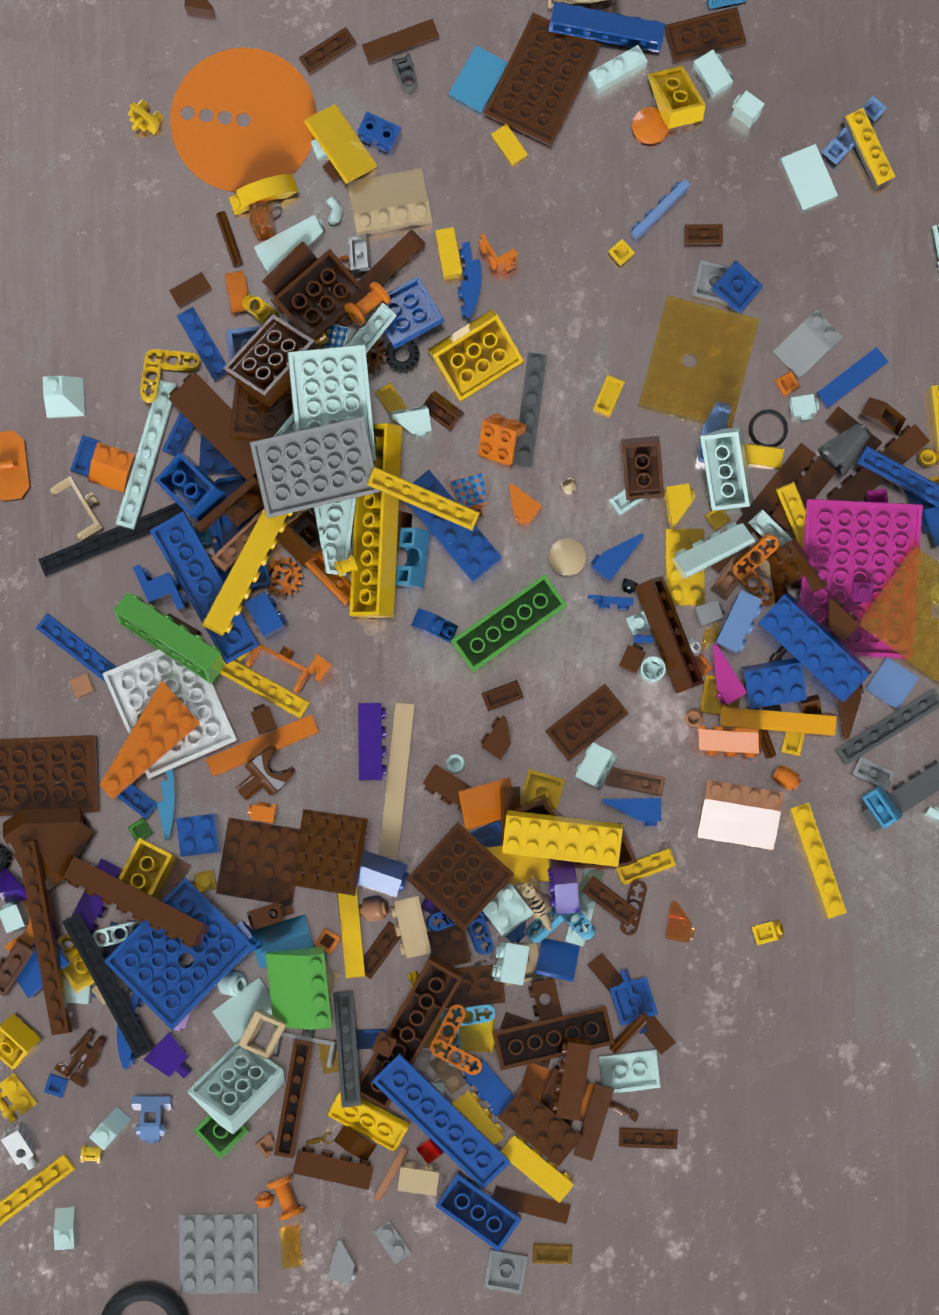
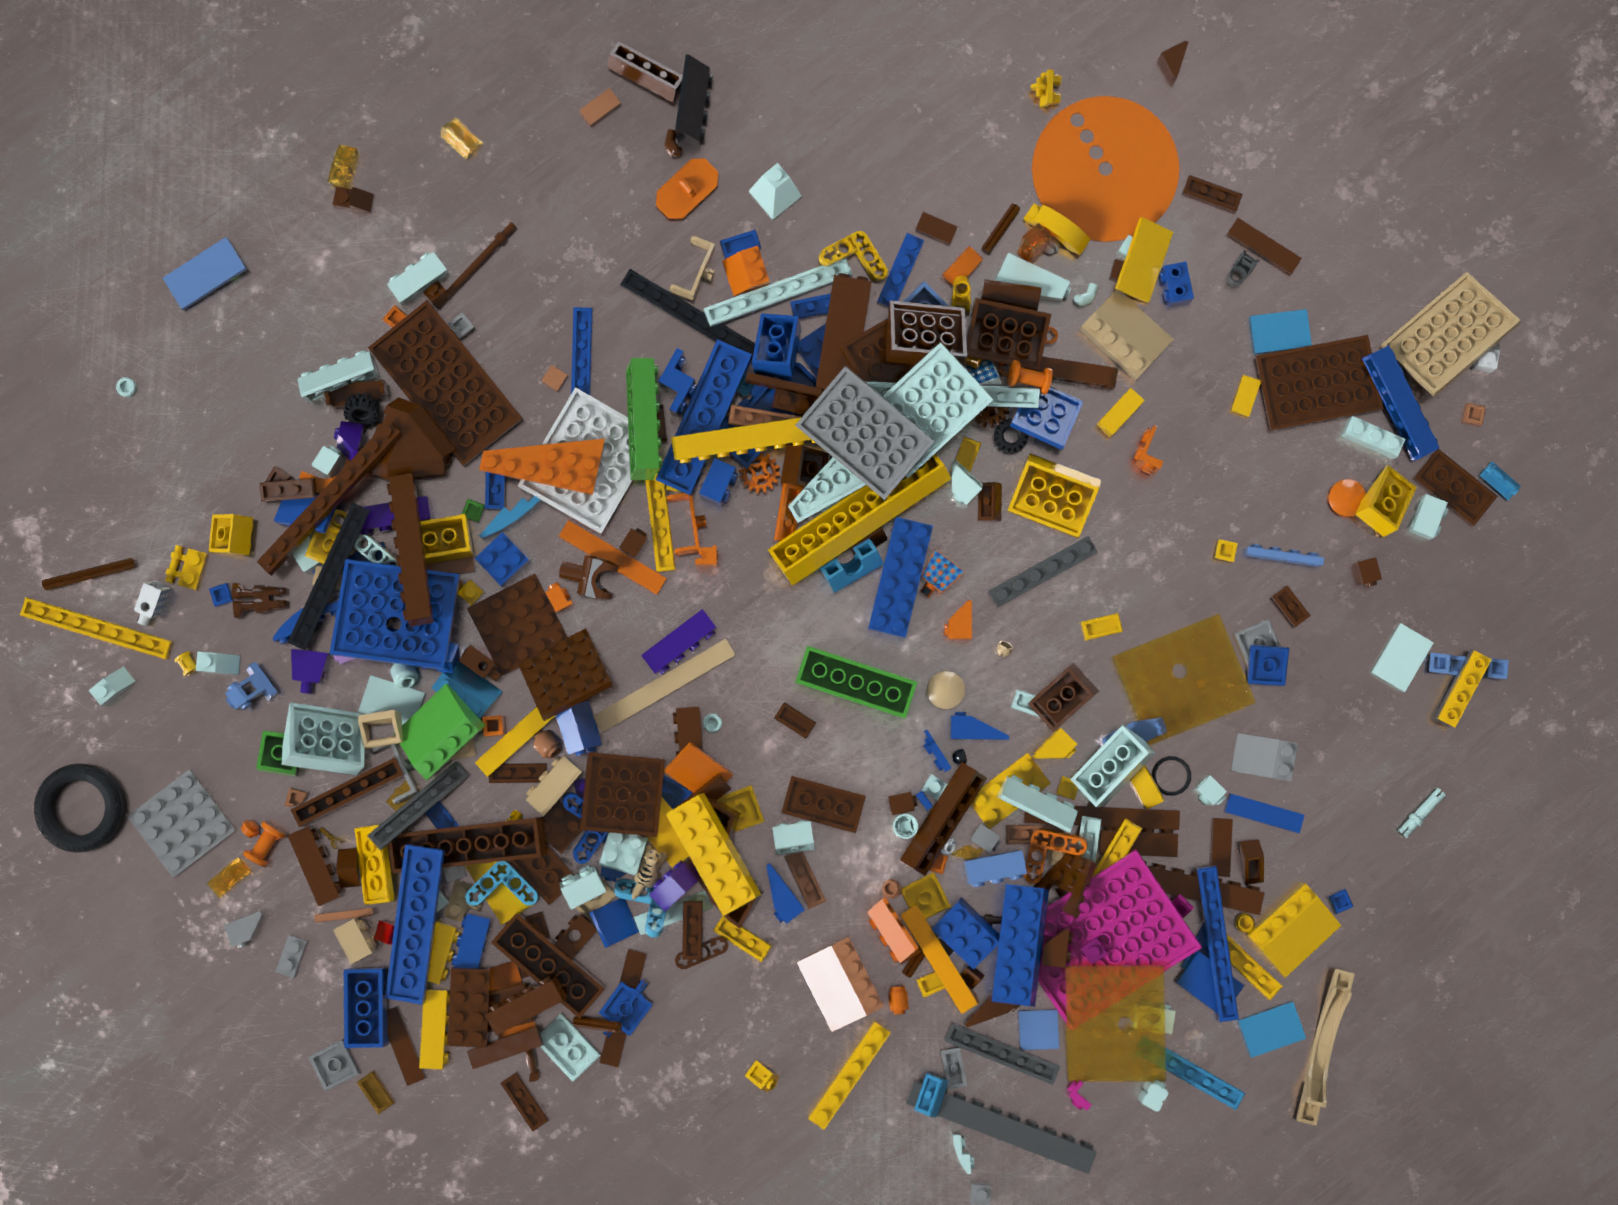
camera: 50 degrees right, 0 degrees up
yellow bush [334,555,358,577] -> none
light grey plate [348,234,371,274] -> none
yellow tile [366,467,480,531] -> none
reddish brown plate [371,1031,398,1058] -> none
blue slope [411,608,458,643] -> none
orange beam [430,1004,482,1075] -> none
blue slope [457,242,481,322] -> none
orange bracket [478,414,527,466] -> none
reddish brown slope [480,715,511,760] -> none
clear orange slope [665,900,695,943] -> none
dark pink slope [712,644,747,706] -> none
light aqua brick [732,90,765,128] -> none
orange tile [774,370,801,397] -> none
dark grey cone [817,424,870,476] -> none
none -> reddish brown brick [1354,557,1382,588]

